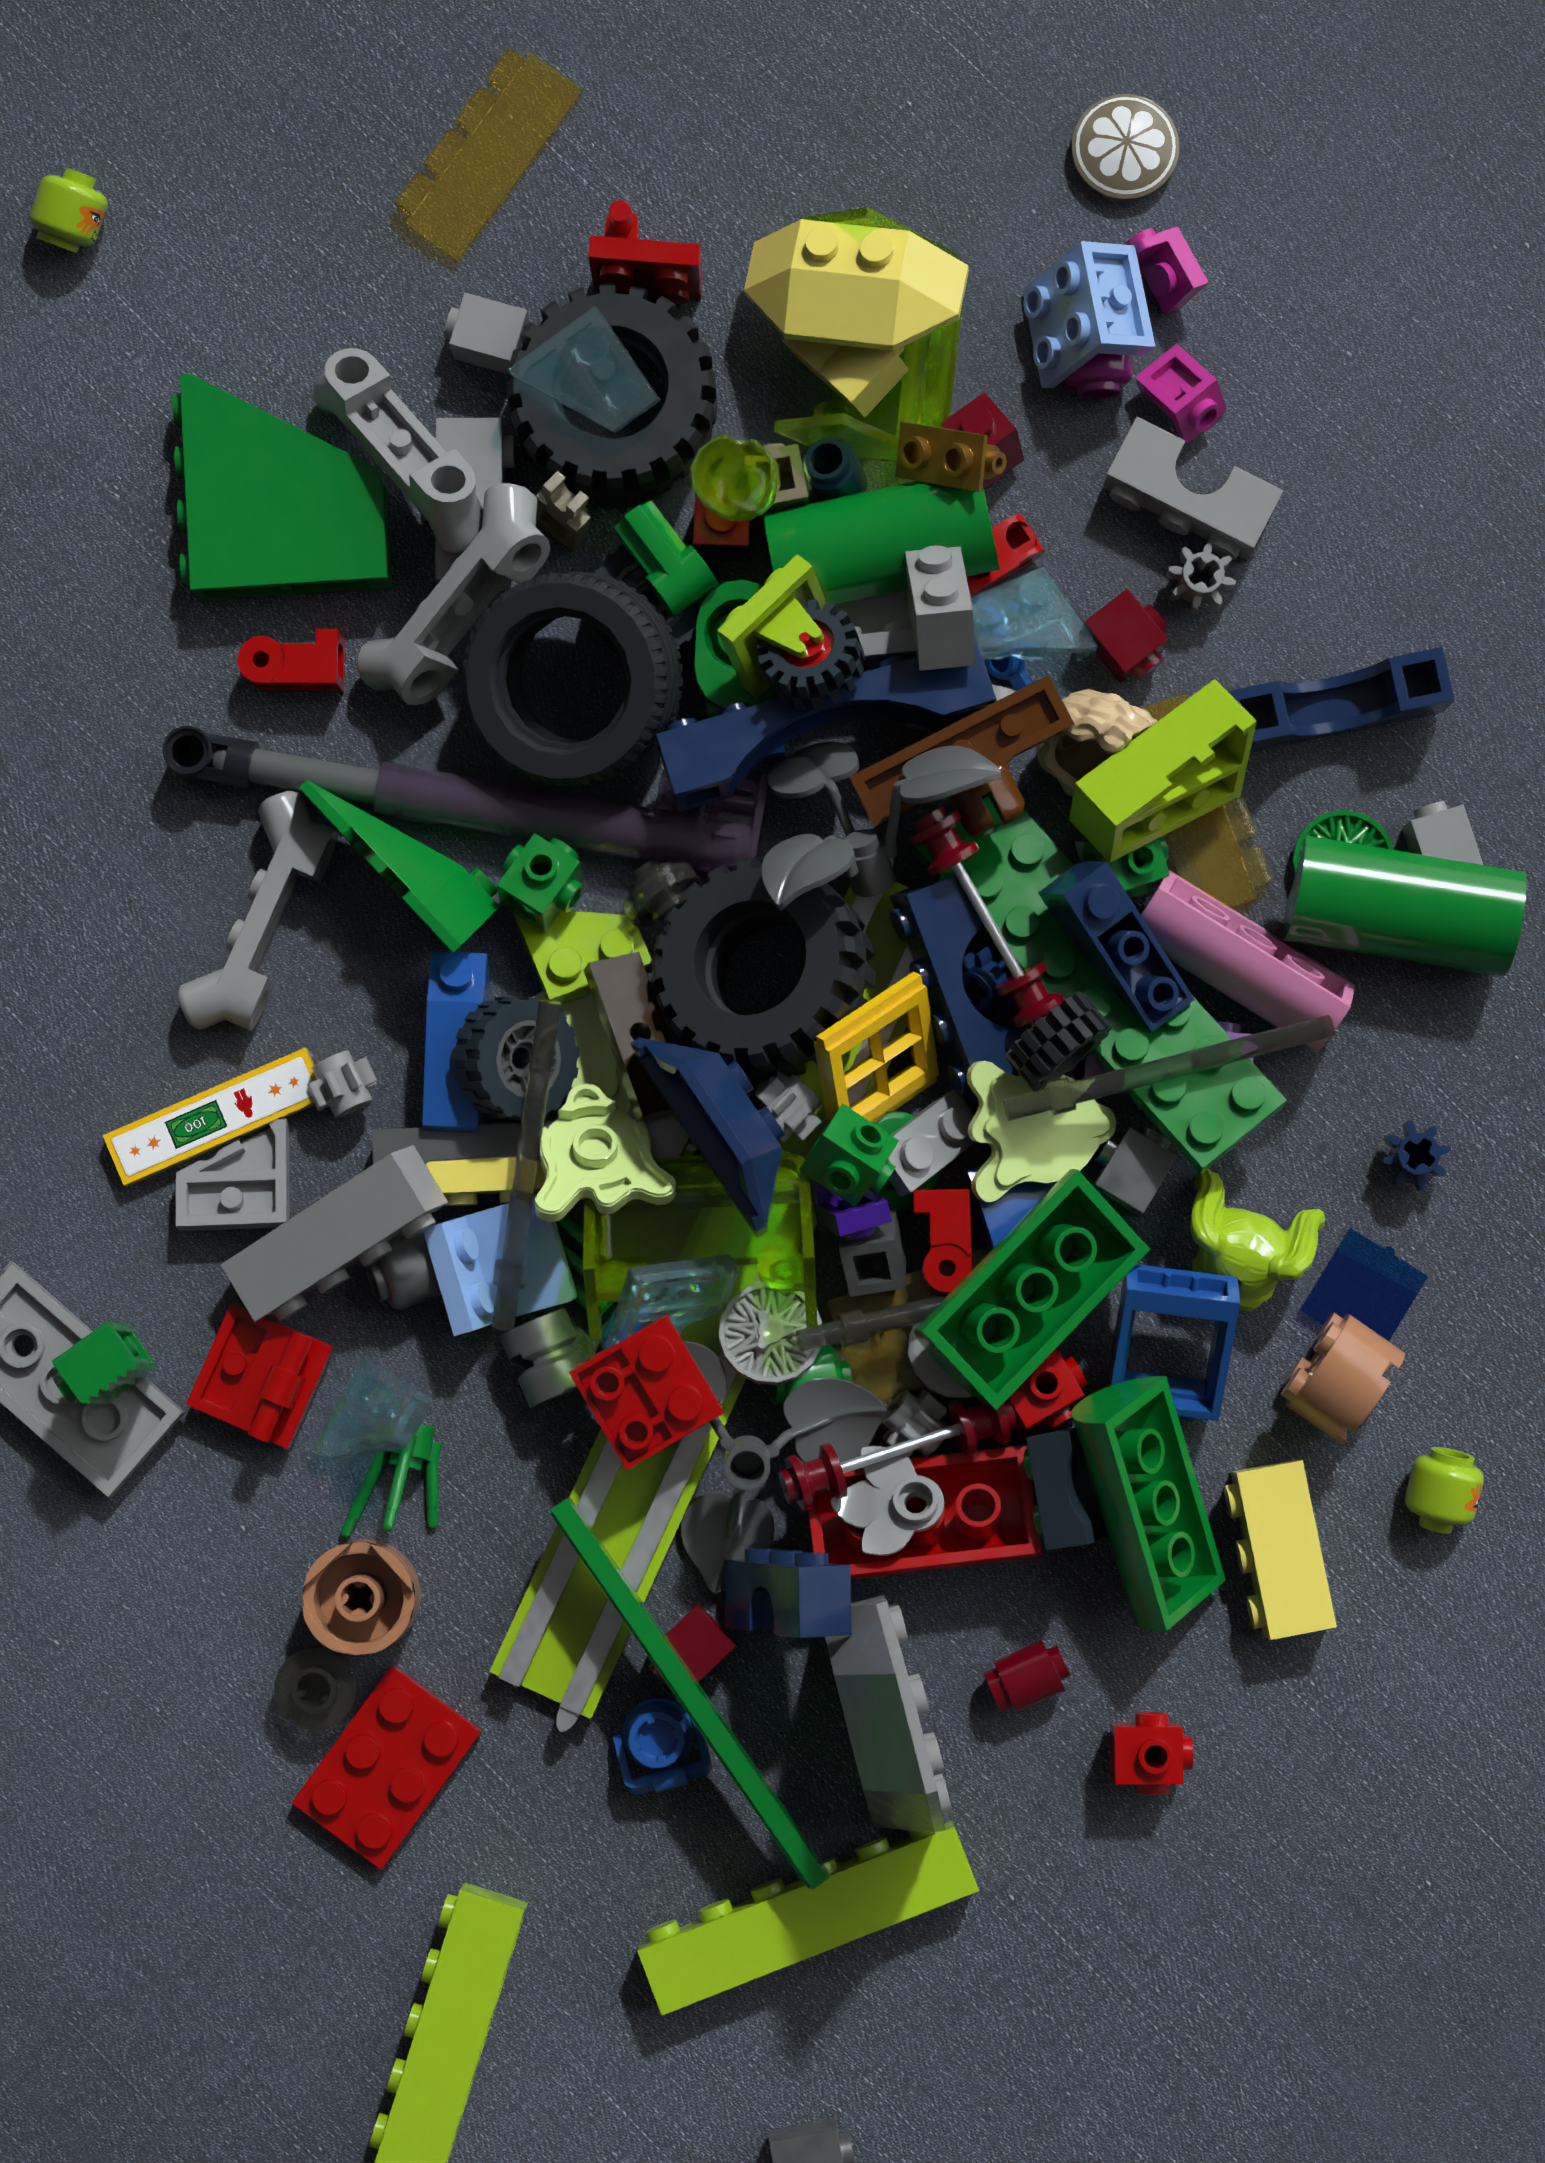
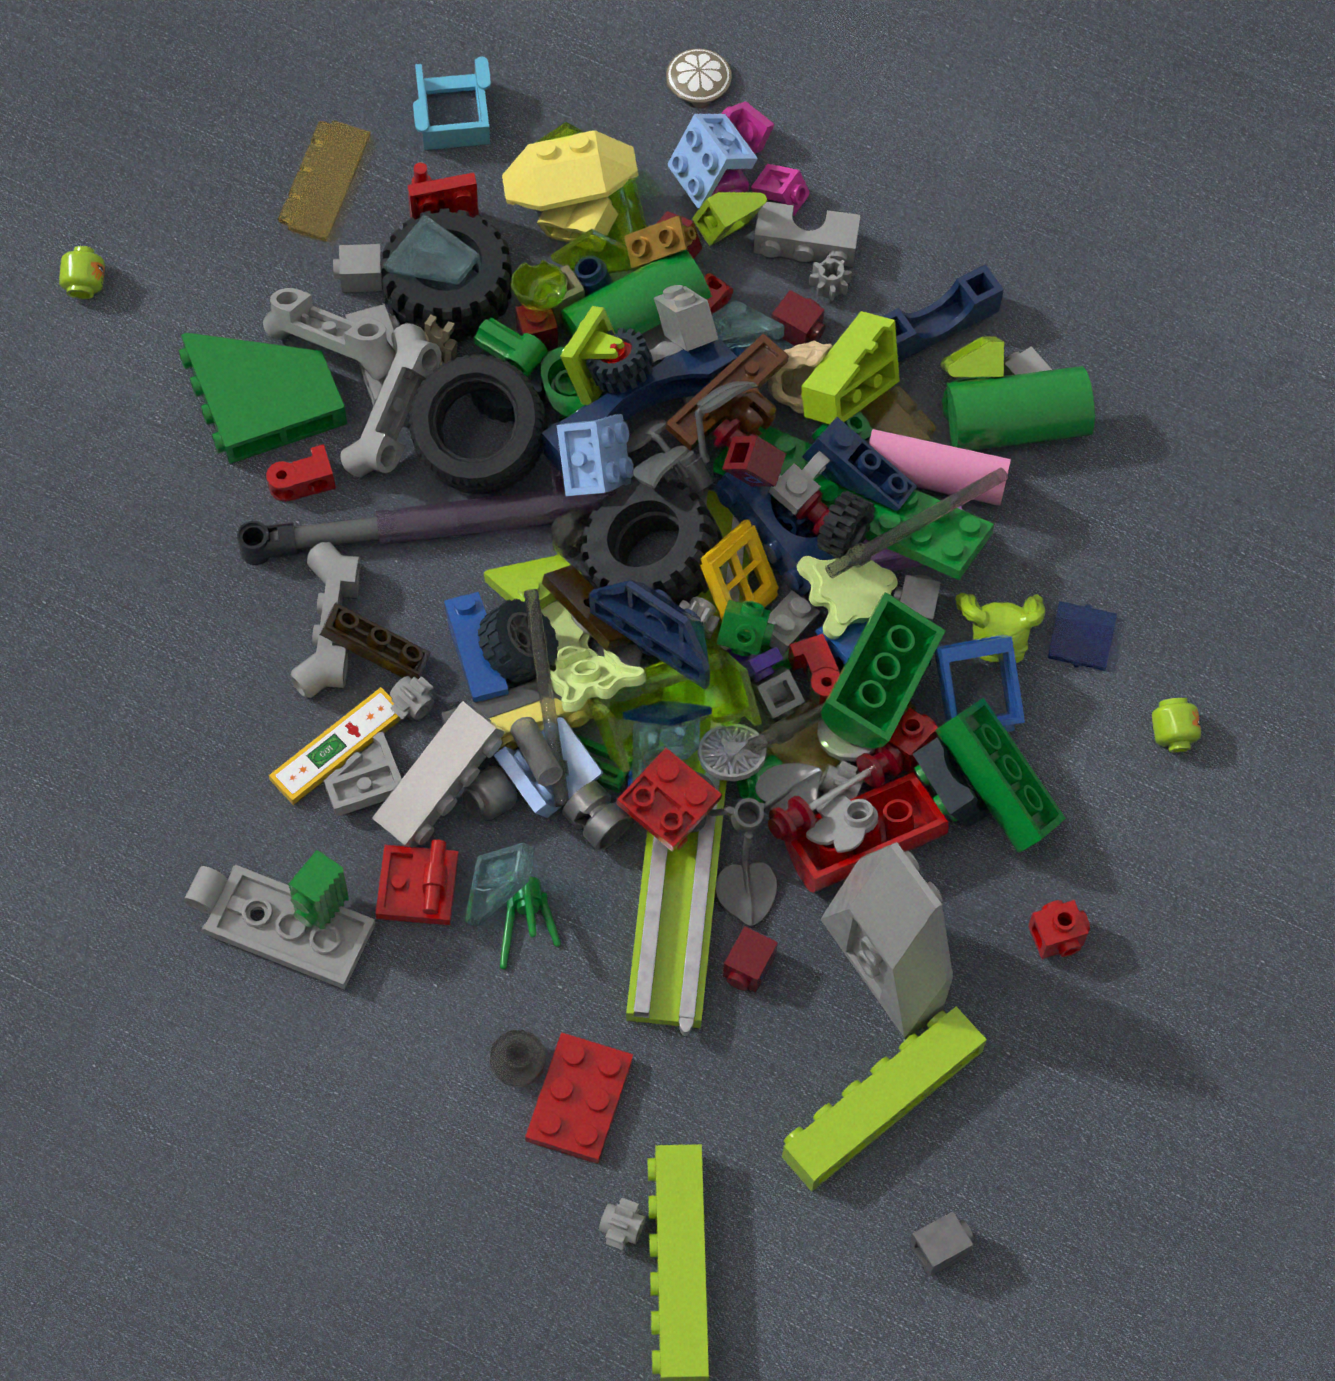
camera: 25 degrees left, 20 degrees down
green wedge [299,780,500,953] -> none
nougat brick [302,1539,422,1655] -> none
green brick [497,833,585,933] -> none
green tile [550,1497,829,1890] -> none
blue piece [613,1696,713,1795] -> none
arch [724,1548,852,1638] -> none
dark red brick [983,1640,1071,1714] -> none
light yellow brick [1224,1459,1337,1640] -> none
nougat brick [1281,1312,1405,1445] -> none
dark blue gear [1379,1121,1451,1190] -> none
none -> dark brown tile [319,602,431,679]
none -> medium azure piece [413,57,491,150]
none -> light grey piece [510,717,563,786]
none -> light blue bracket [557,414,633,496]
none -> light grey gear [599,1198,646,1250]
none -> piece [623,700,712,726]
none -> lime tile [692,192,767,247]
none -> dark red brick [722,436,786,487]
none -> light grey plate [769,451,830,515]
none -> lime tile [940,336,1004,377]

